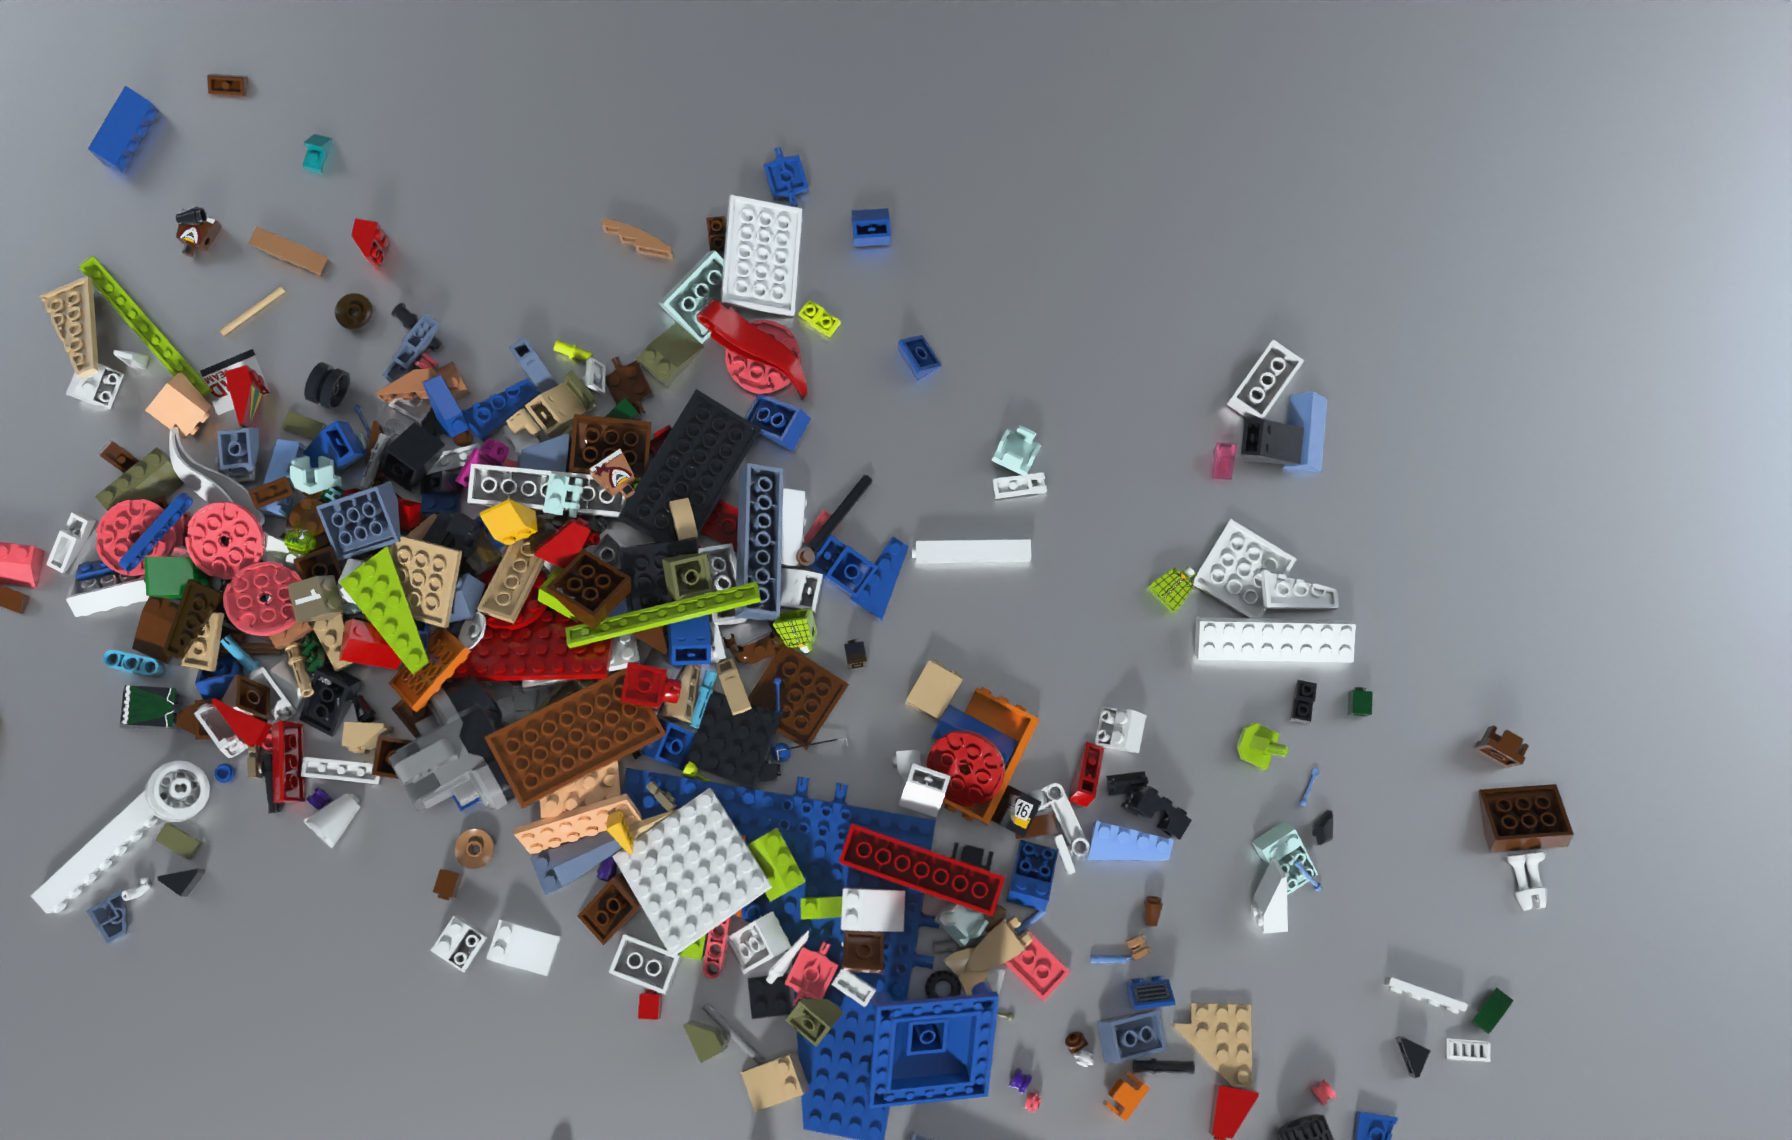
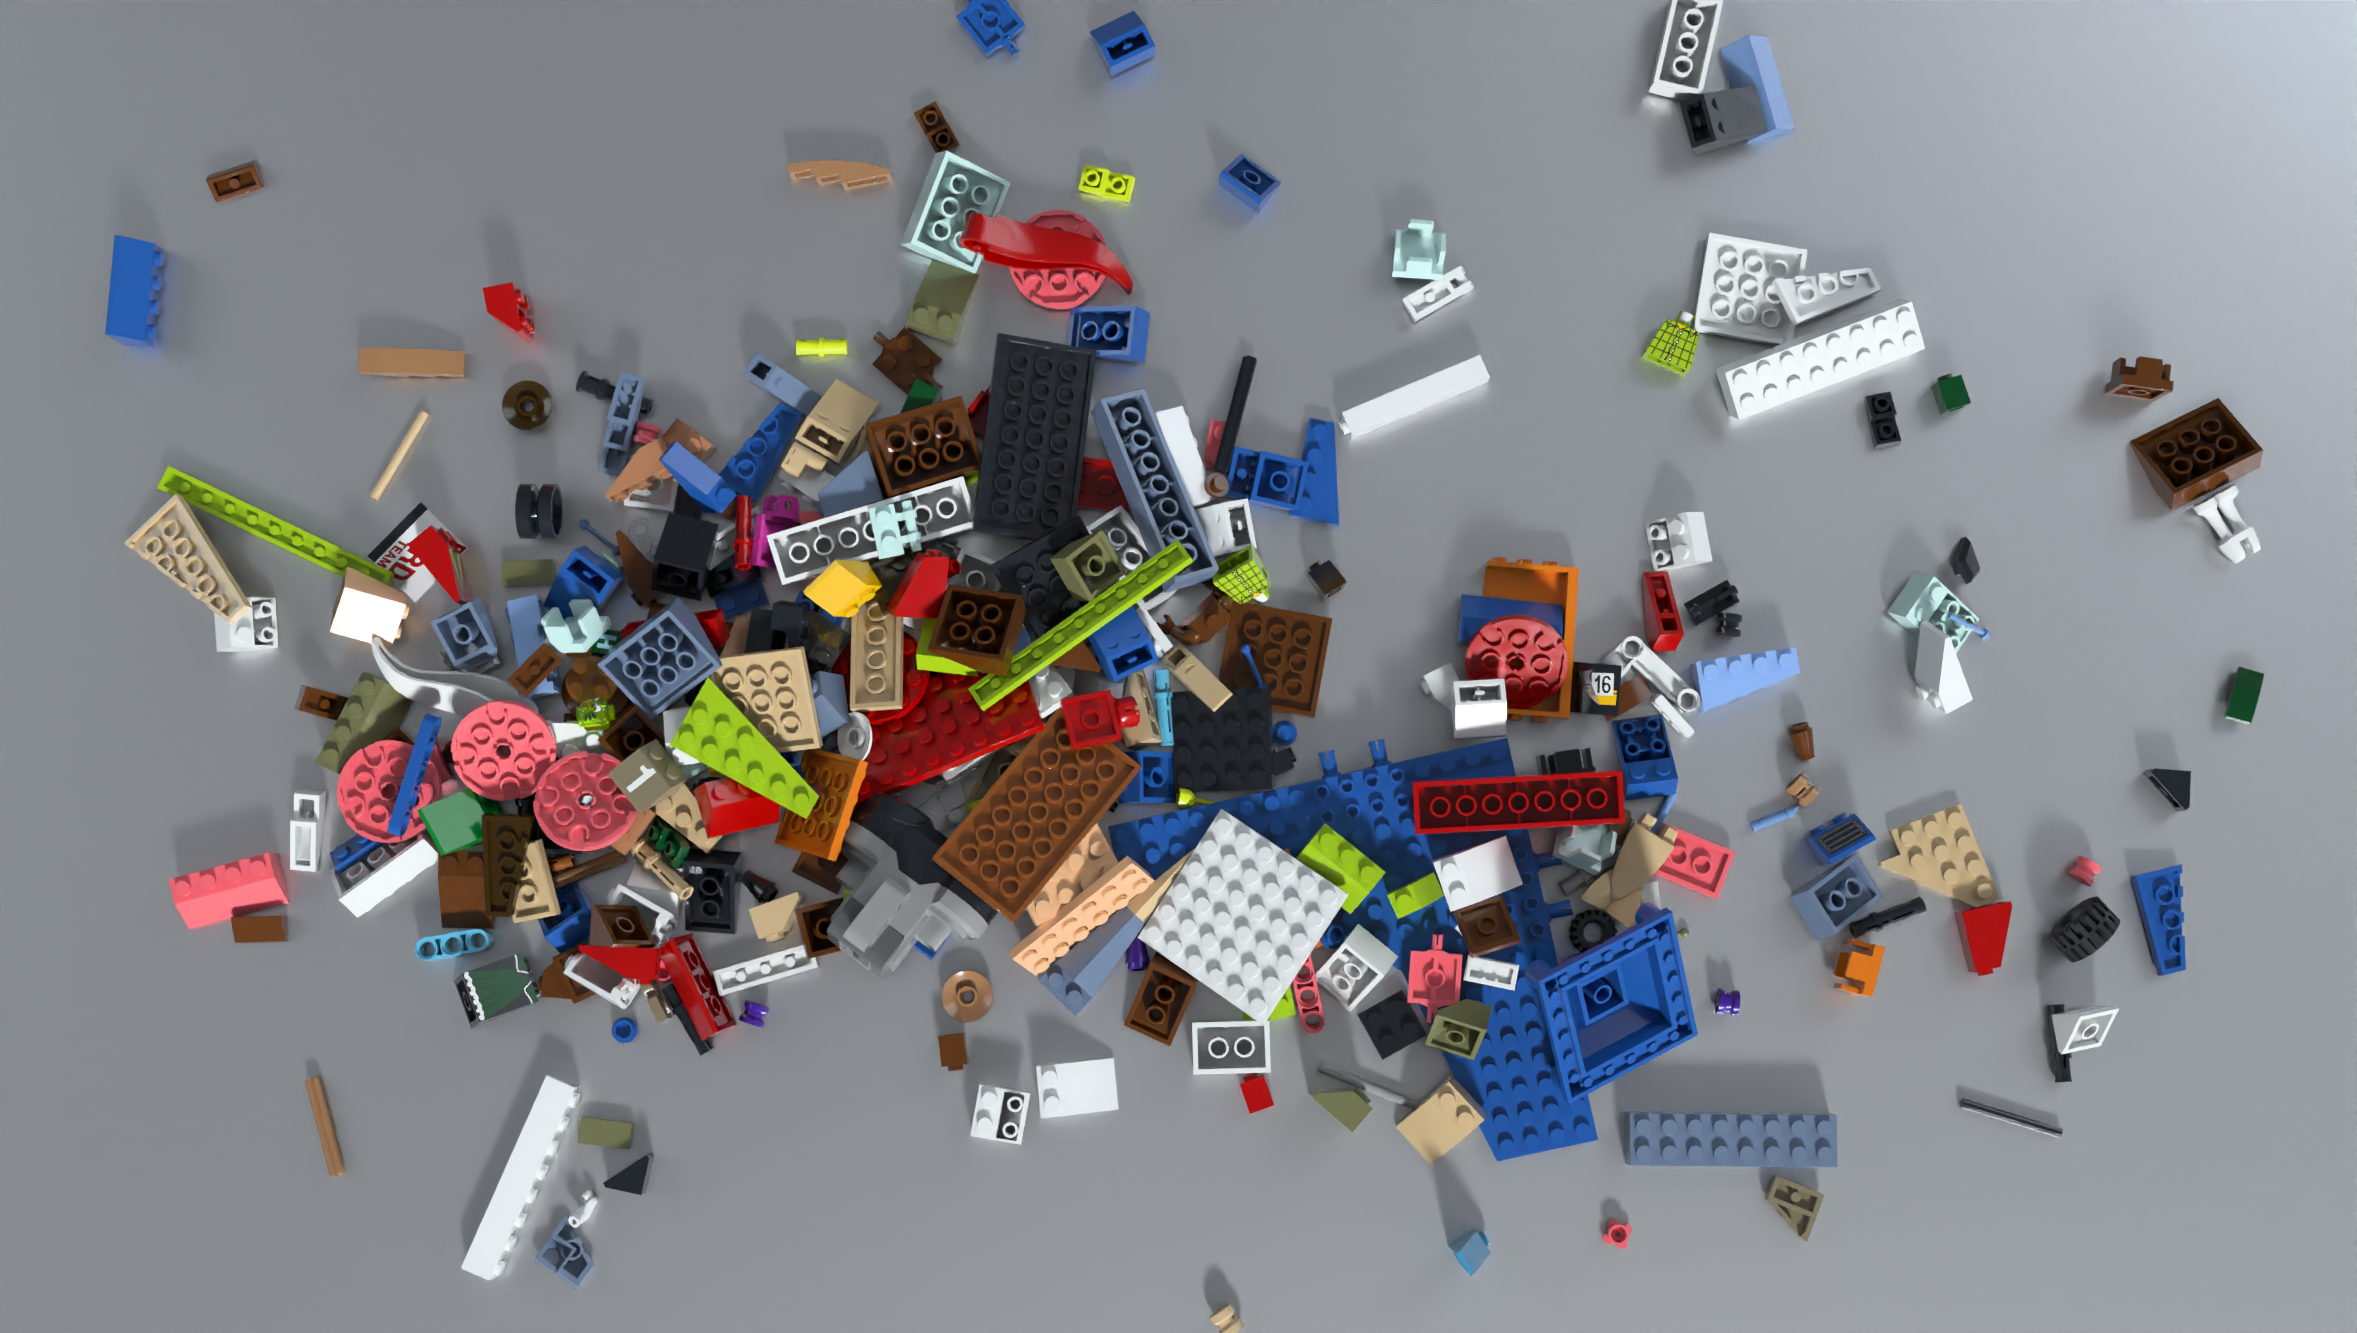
camera: 20 degrees left, 5 degrees up
white slope [113,350,151,370] -> none
white wheel [145,761,210,822] -> none
black cone [176,206,207,225] -> none
reddish brown torso [176,209,222,257] -> none
medium azure pin [220,634,260,673] -> none
teal slope [302,134,333,173] -> none
white cone [303,793,361,848] -> none
light grey pin [358,433,391,489] -> none
olive tile [564,370,596,410] -> none
white slope [580,357,606,395] -> none
torso [589,449,635,498] -> none
yellow slope [606,810,634,854] -> none
dark tan plate [646,781,677,811] -> none
tan slope [669,498,698,540] -> none
white plate [720,195,802,316] -> none
white bar [766,930,809,984] -> none
black piece [776,737,848,761] -> none
tan panel [905,660,963,721] -> none
coral plate [1025,1092,1041,1113] -> none
reddish brown plate [1065,1032,1089,1055] -> none
white plate [1074,1049,1094,1067] -> none
black arch [1128,786,1192,840] -> none
clear pink slope [1212,442,1237,480] -> none
lime piece [1236,723,1289,770] -> none
medium blue hinge [1299,768,1320,807] -> none
white plate [1384,977,1468,1014] -> none
white slope [1446,1038,1491,1062] -> none
none -> red pin [733,495,753,570]

